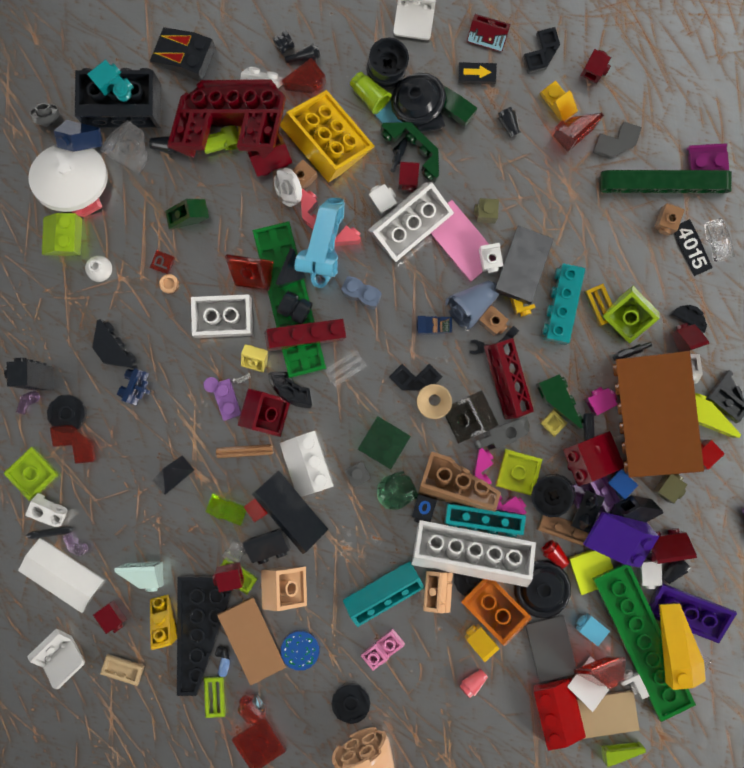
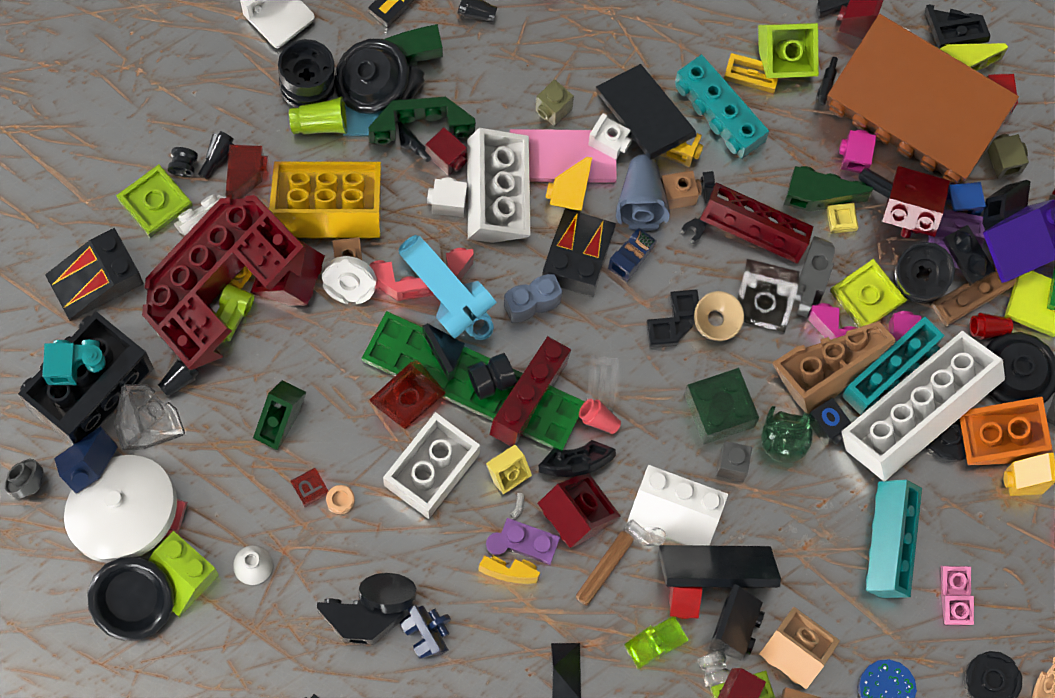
camera: 55 degrees left, 15 degrees down
light nougat brick [423,571,453,613] -> none
none -> black piece [87,557,174,641]
none -> lime tile [116,164,193,237]
none -> black tile [359,573,417,614]
none -> yellow slope [479,555,540,584]
none -> black slope [542,208,616,297]
none -> yellow slope [546,157,592,211]
none -> coral cone [579,399,621,434]
none -> clear arm [624,519,666,546]

